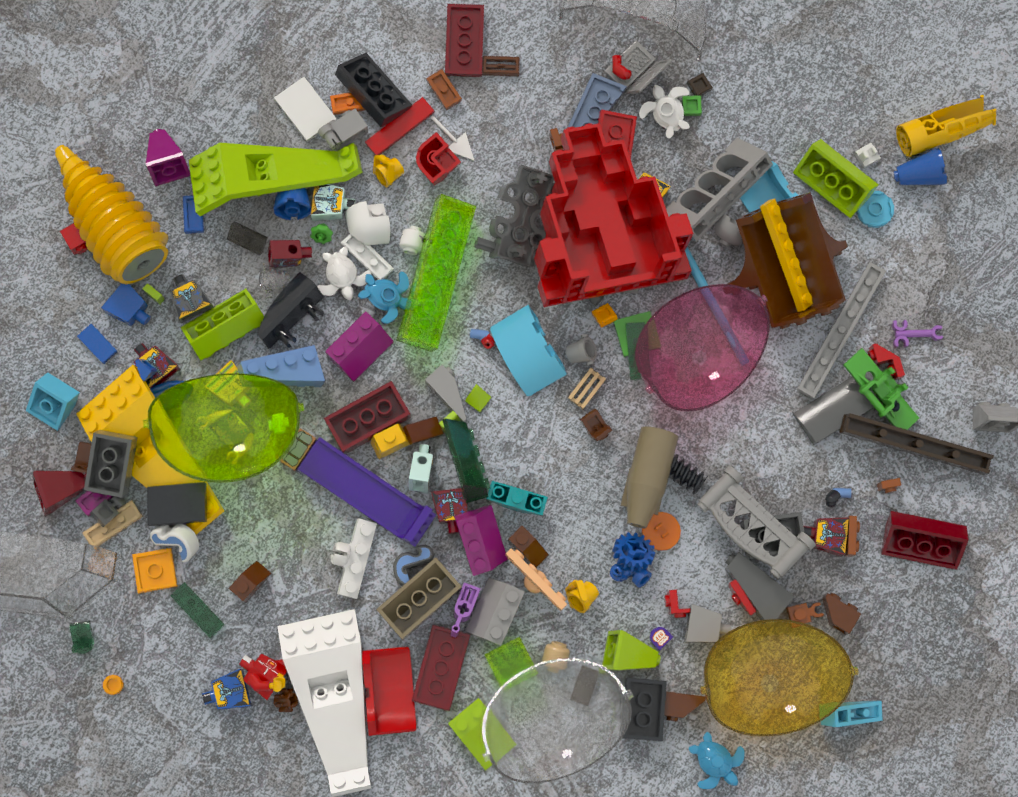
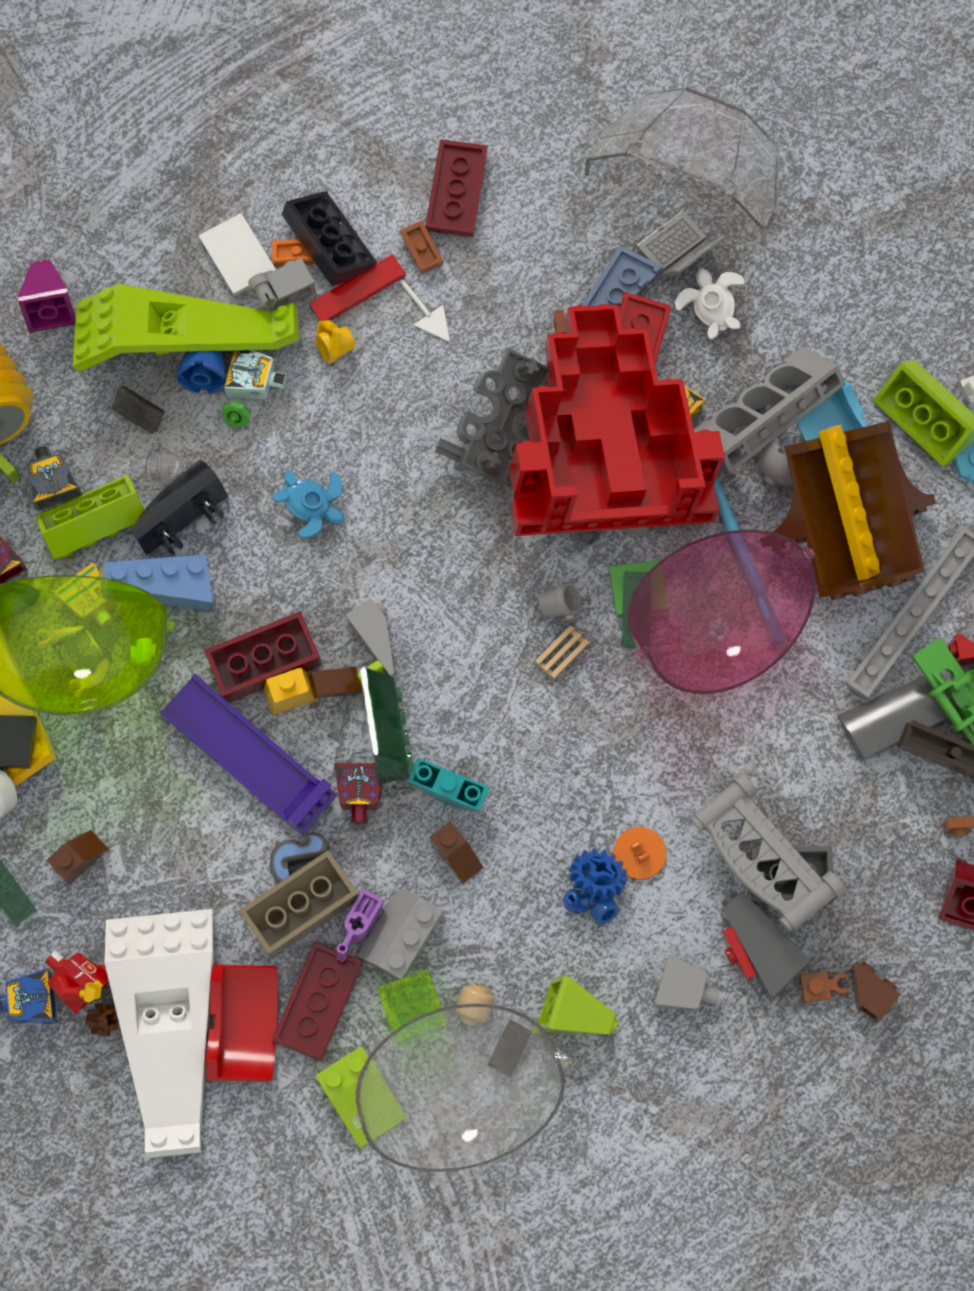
camera: 15 degrees right, 5 degrees down
blue tile [183,195,204,234] -> none
dark red torso [268,240,312,269] -> none
tile [279,428,317,471] -> none
white animal [317,247,371,301] -> none
magenta slope [325,311,394,382] -> none
white plate [330,518,377,599] -> none
white tile [341,234,394,280] -> none
white brick [345,201,390,245] -> none
clear neon green brick [396,194,476,352] -> none
white head [399,226,426,255] -> none
light aqua torso [409,444,433,493] -> none
red brick [416,132,461,185] -> none
magenta slope [454,504,508,576] -> none
lime slope [465,384,491,412] -> none
arm [470,329,495,349] -> none
reddish brown tile [482,56,520,77] -> none
medium azure panel [490,305,567,396] -> none
light nougat plate [505,548,567,611] -> none
yellow piece [565,580,599,613] -> none
reddish brown bracket [579,408,612,441] -> none
light orange tile [591,303,618,328] -> none
red arm [612,55,632,80] -> none
dark tan piece [620,426,678,529] -> none
black brick [621,677,667,742] -> none
tile [649,627,673,651] -> none
red bracket [664,590,691,618] -> none
reddish brown slope [664,691,706,722] -> none
black piece [669,454,708,495] -> none
bright green plate [682,96,702,116] -> none
dark brown tile [687,73,713,96] -> none
dark azure animal [688,732,745,789] -> none
clear yellow windscreen [700,619,859,736] -> none
torso [804,518,849,557] -> none
medium azure slope [820,700,883,727] -> none
arm [825,488,851,507] -> none
dark orange plate [844,516,860,557] -> none

